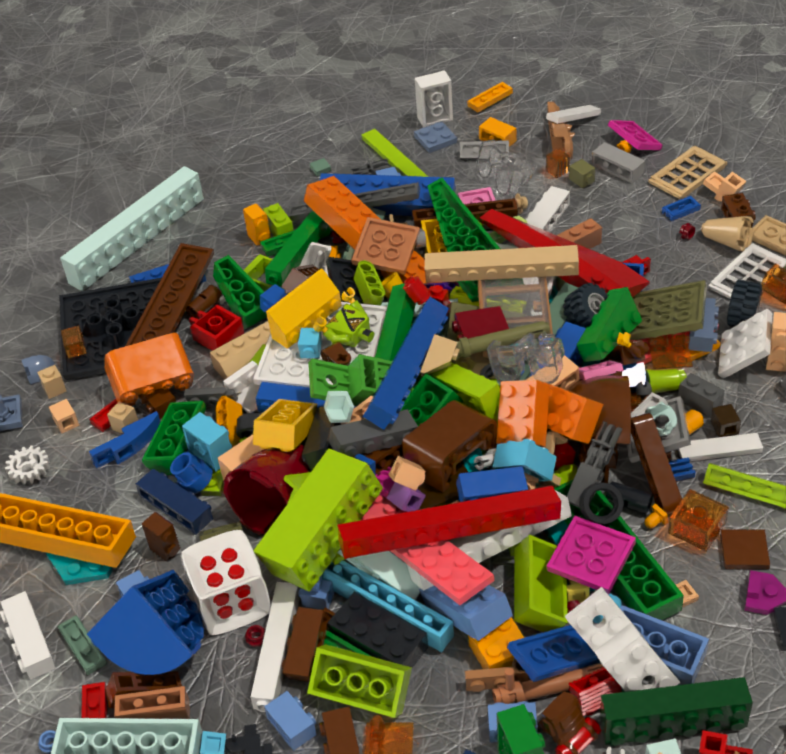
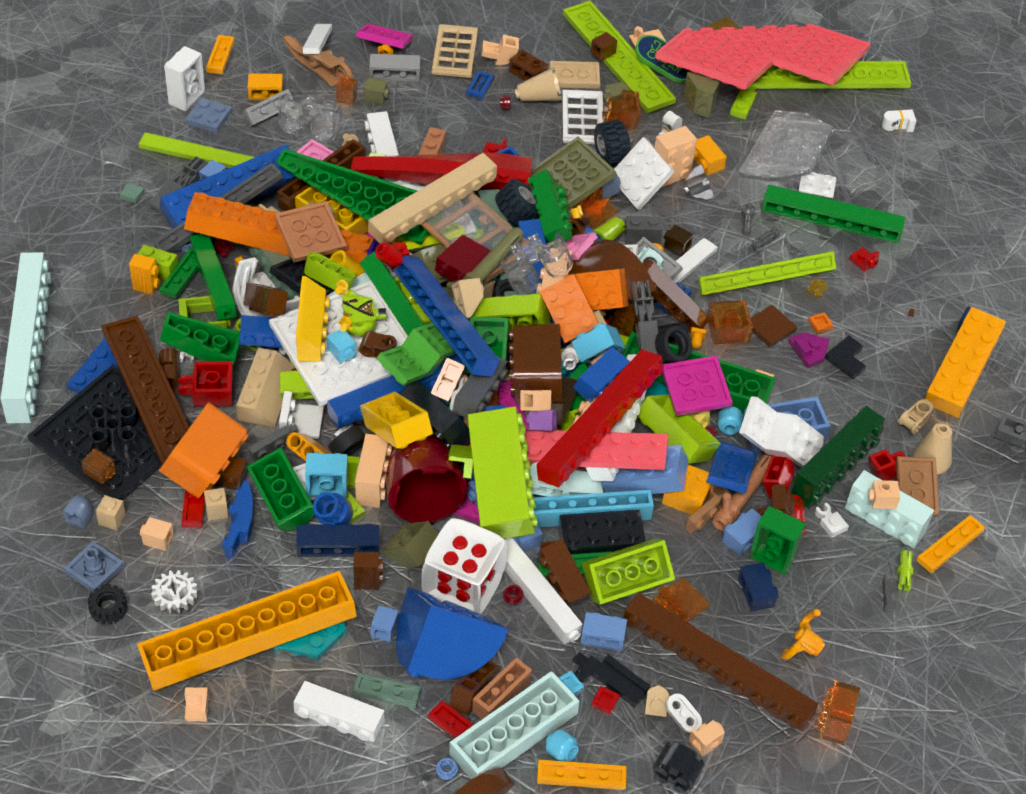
camera: 50 degrees left, 5 degrees up
light aqua panel [324,391,354,423] -> none

